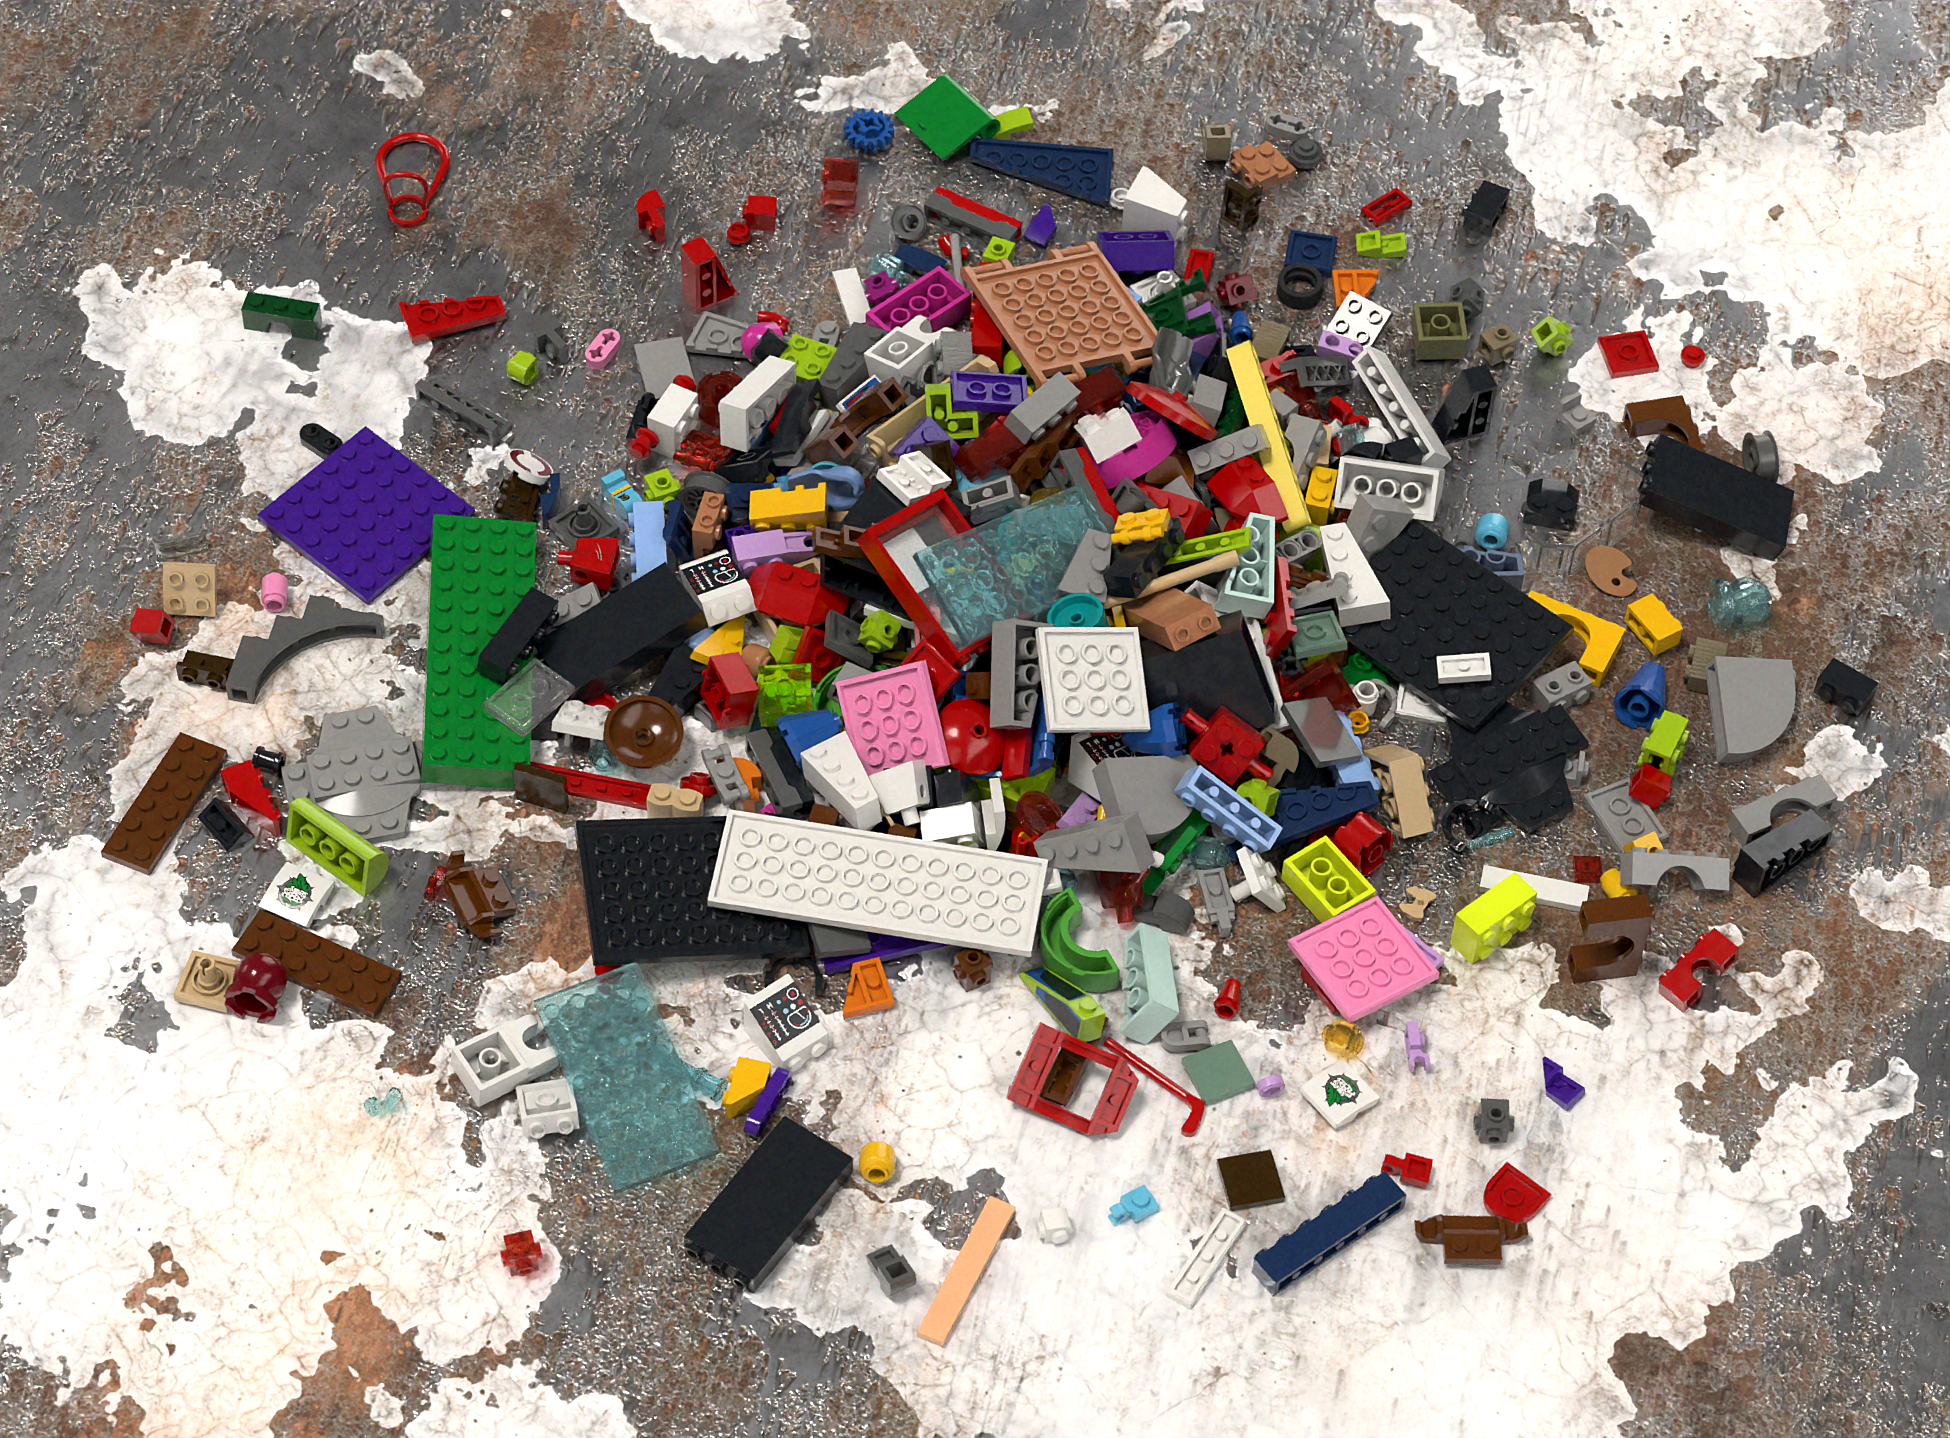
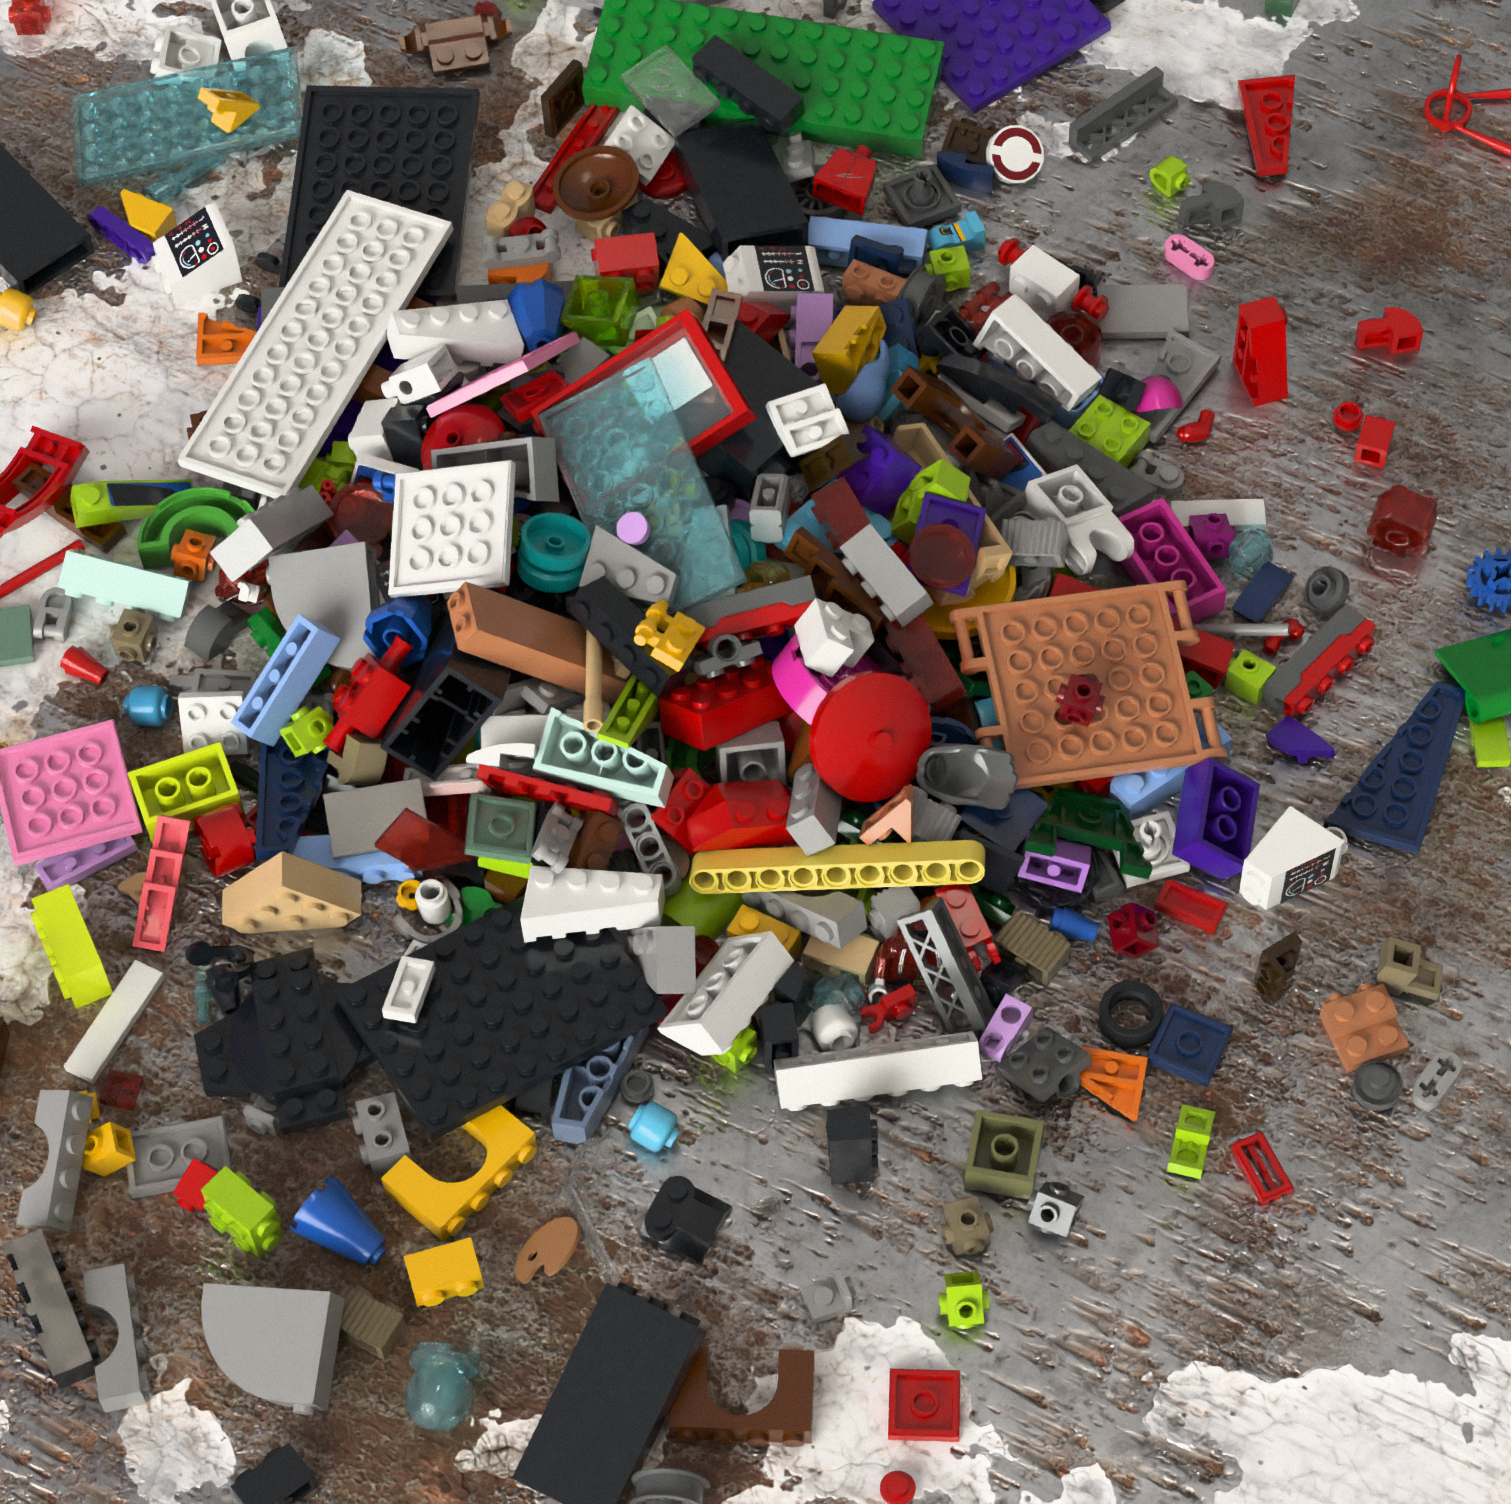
camera: 110 degrees right, 5 degrees up
black brick [1461,180,1510,237] -> none
none -> dark tan brick [109,608,159,663]
none -> dark azure head [124,685,173,727]
none -> coral slope [132,814,192,952]
none -> orange brick [170,529,217,583]
none -> yellow slope [197,87,261,133]
none -> white slope [466,743,539,770]
none -> lavender tile [616,512,651,546]
none -> slope [859,784,915,846]
none -> clear red piece [908,523,976,588]
none -> dark red brick [1055,674,1105,727]

